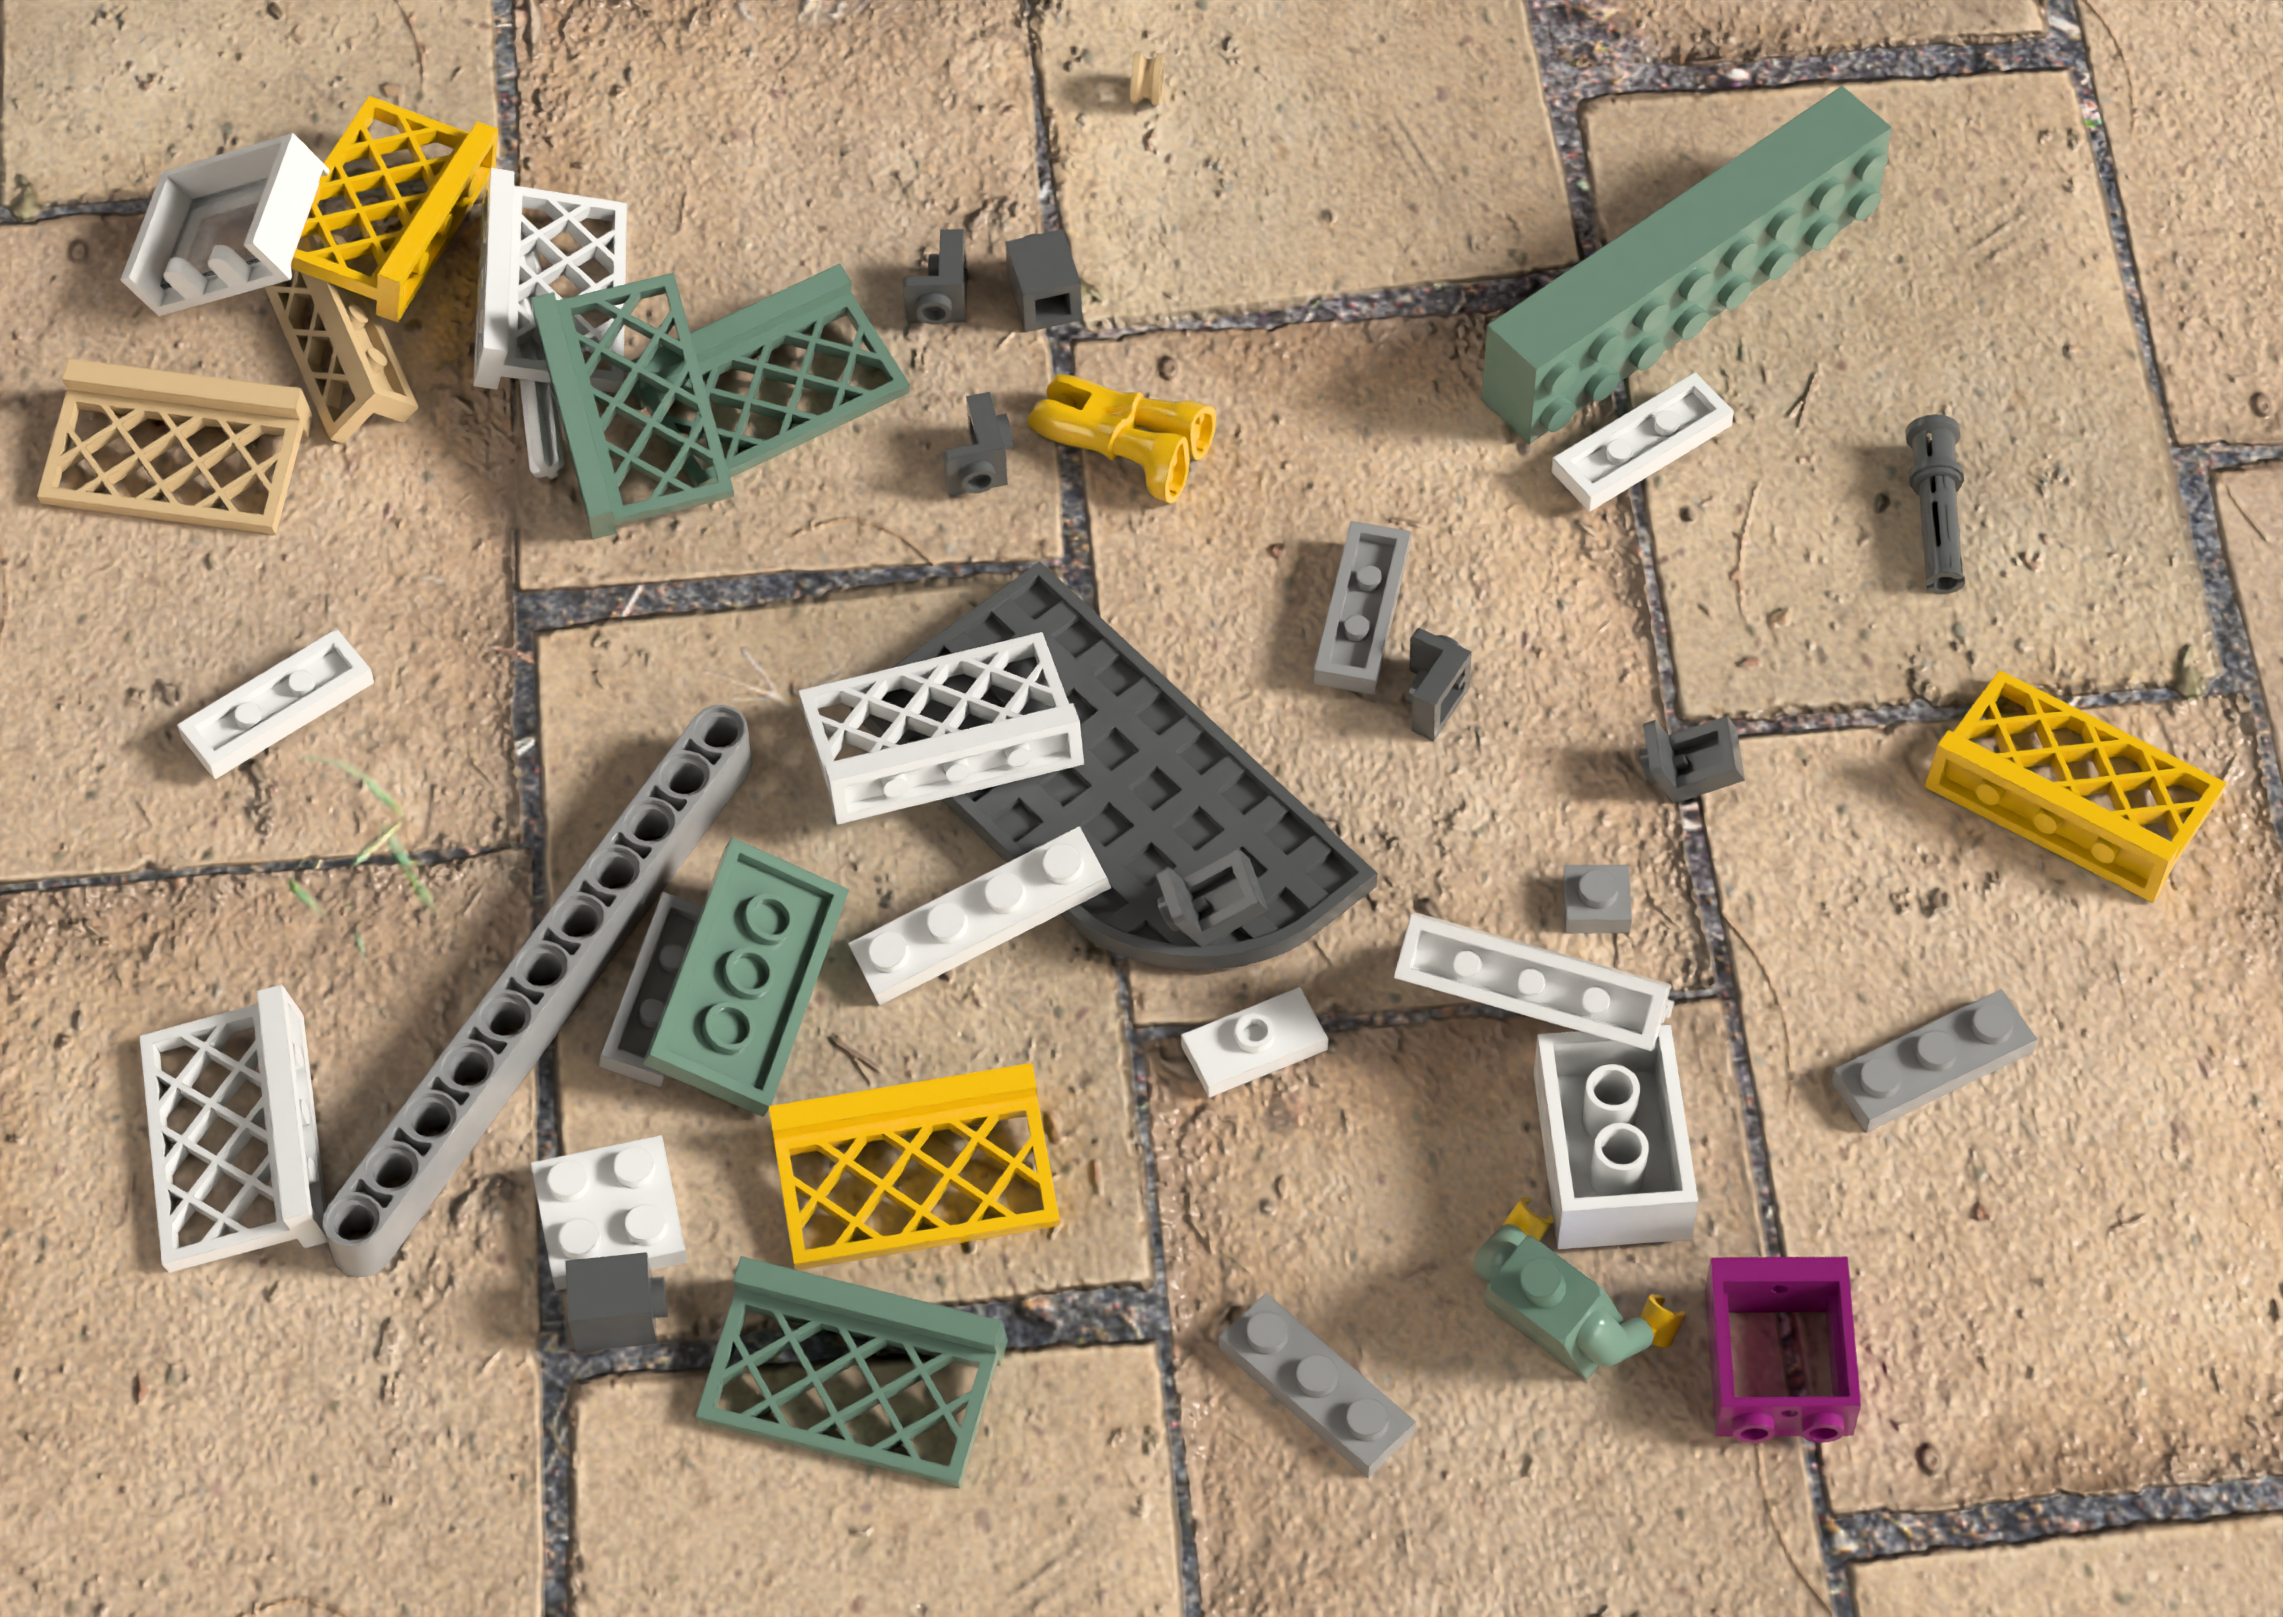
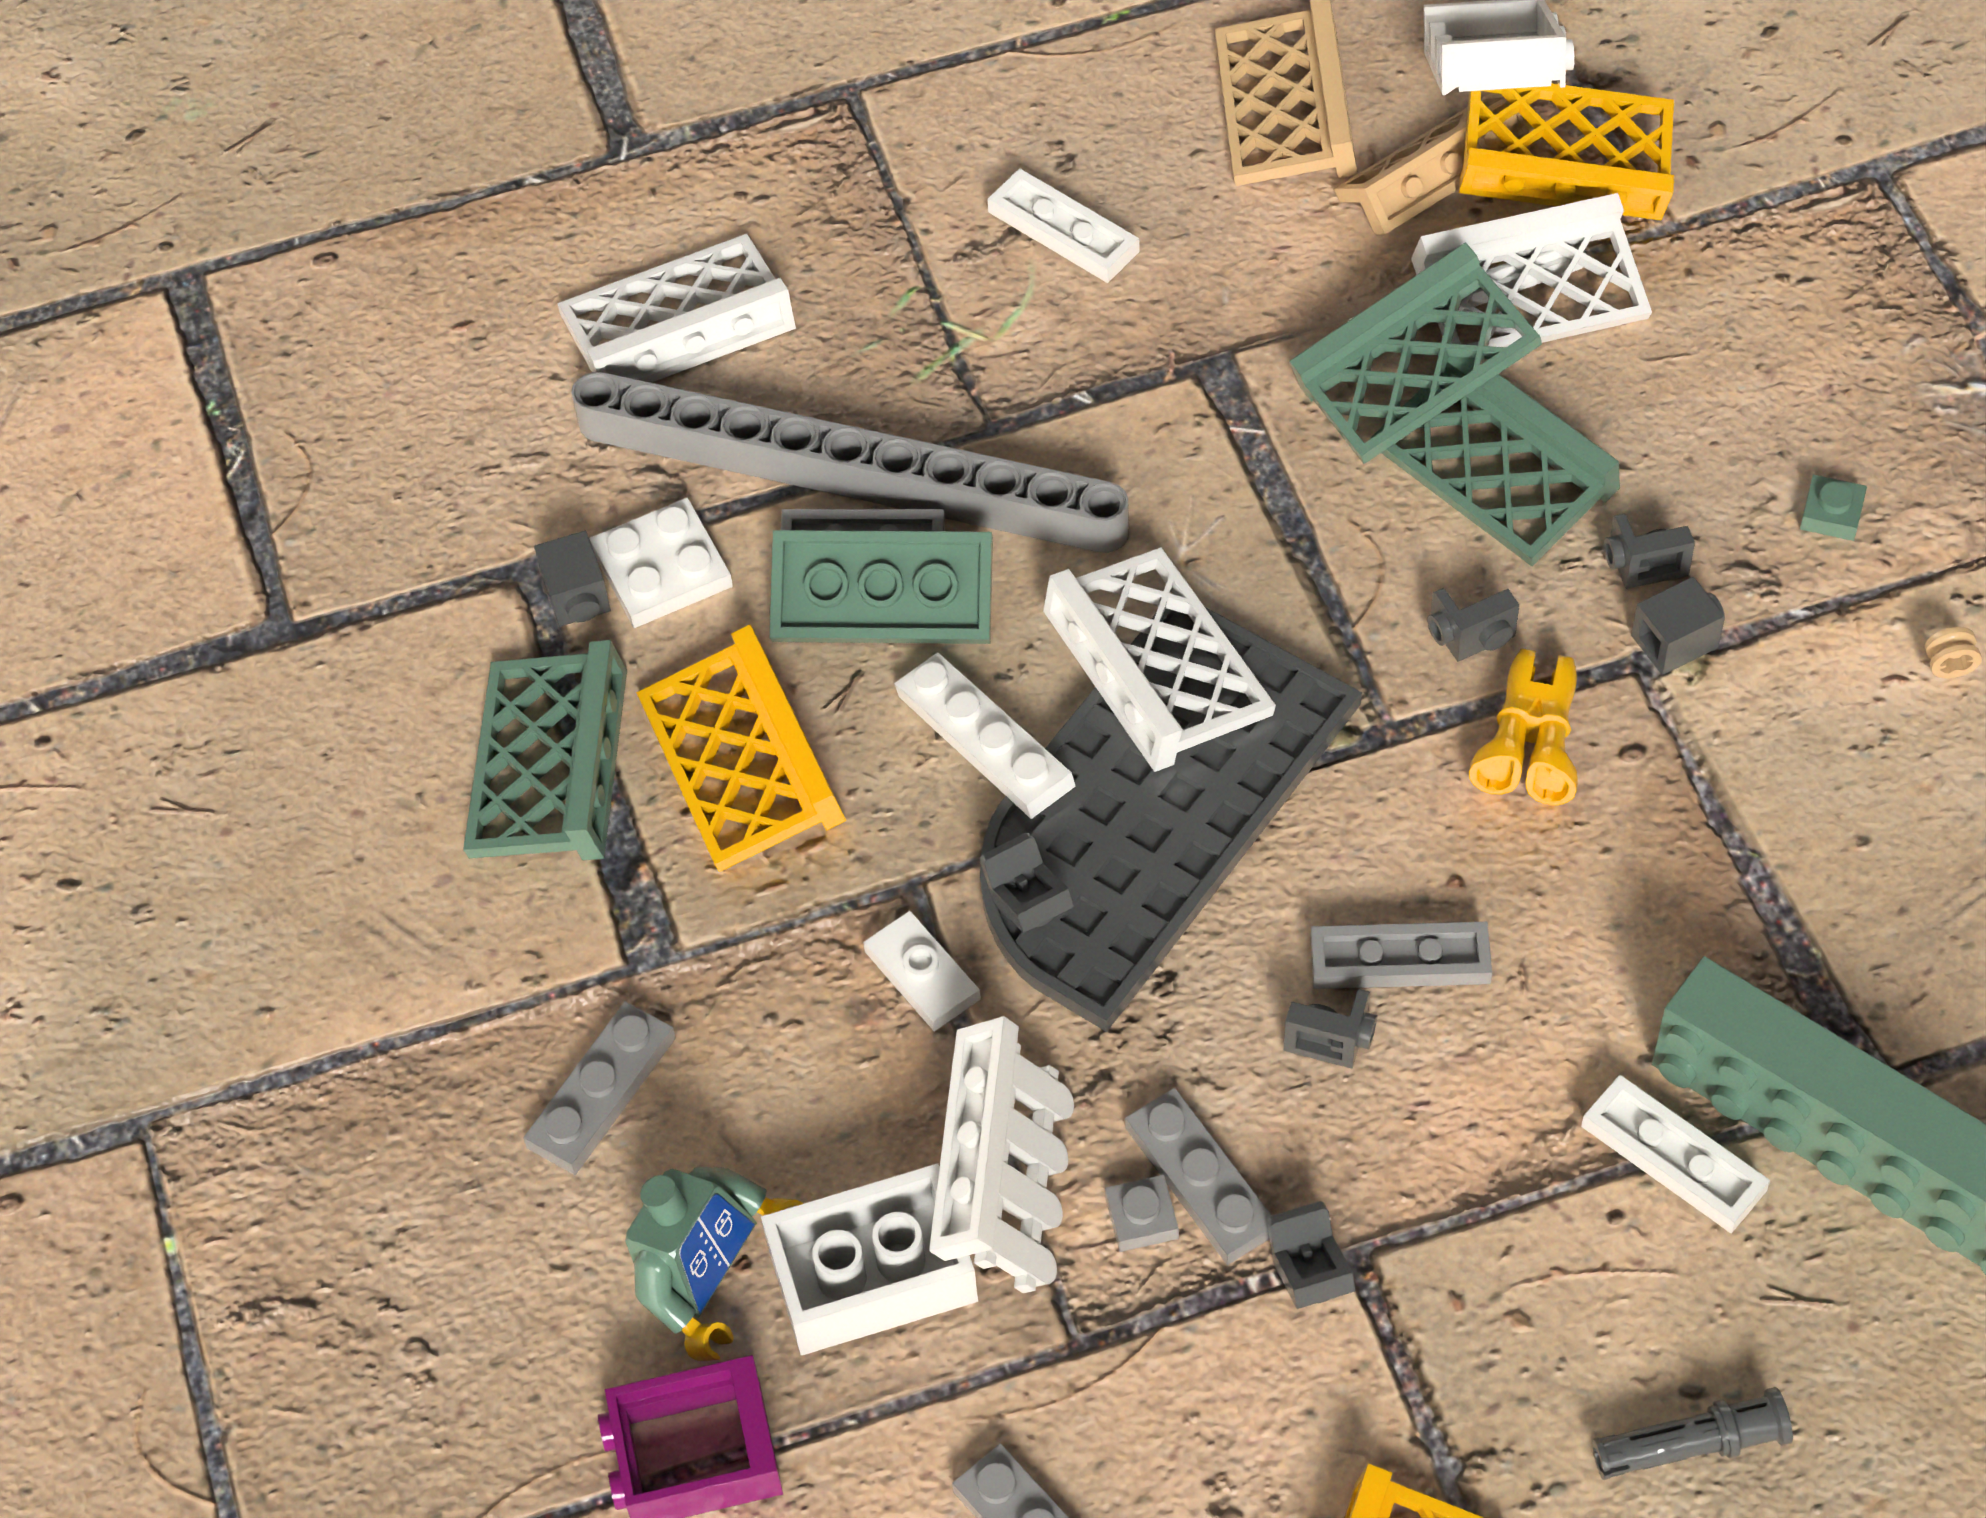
camera: 80 degrees right, 0 degrees up
none -> light grey plate [1125,1088,1272,1265]
none -> sand green plate [1800,474,1867,541]

